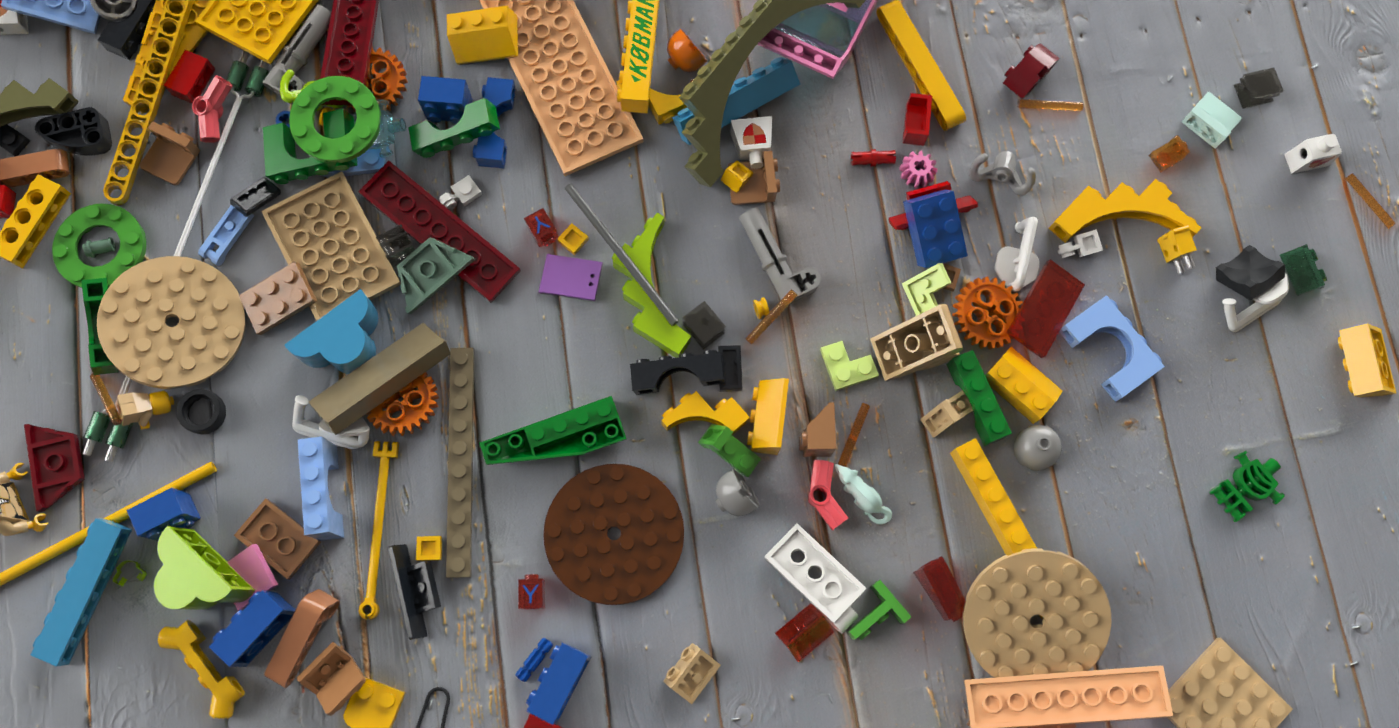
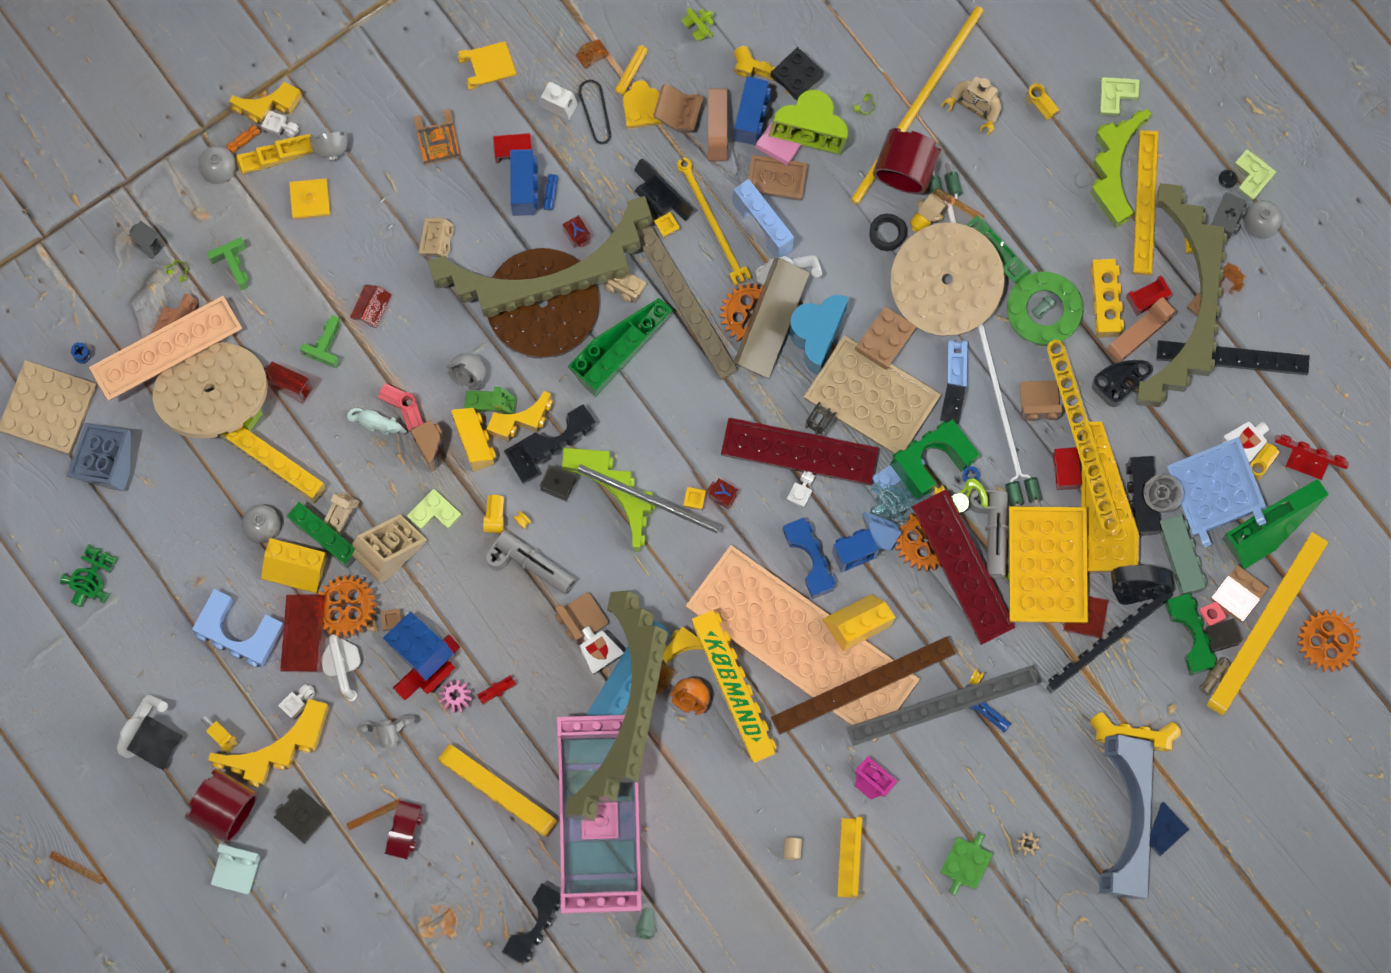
camera: 155 degrees right, 0 degrees up
dark red wing [24,424,85,512] -> none
dark azure brick [31,518,132,667] -> none
blue brick [126,488,201,541] -> none
coral piece [192,75,233,143] -> none
bright green plate [289,76,381,163] -> none
sand green wing [397,237,475,314] -> none
green arch [408,98,500,158] -> none
medium lavender container [539,254,603,301] -> none
yellow slope [721,160,754,193] -> none
clear orange bar [745,289,798,344] -> none
white hinge [764,523,867,634] -> none
clear orange bar [838,403,870,467] -> none
yellowish green plate [902,263,952,316] -> none
red panel [903,93,932,146] -> none
clear orange bracket [1148,135,1190,173] -> none
clear smoke piece [1234,67,1283,109] -> none
clear green bracket [1279,244,1327,296] -> none
white torso [1284,134,1342,174] -> none
yellow slope [1338,323,1397,398] -> none
none -> sand blue slope [67,423,131,491]
none -> dark red brick [185,768,258,844]
none -> clear smoke plate [274,788,331,845]
none -> olive arch [427,196,652,317]
none -> yellow piece [483,495,504,534]
none -> tan bracket [603,273,647,303]
none -> black brick [771,47,824,101]
none -> medium blue slope [862,512,901,551]
none -> dark red brick [873,128,941,194]

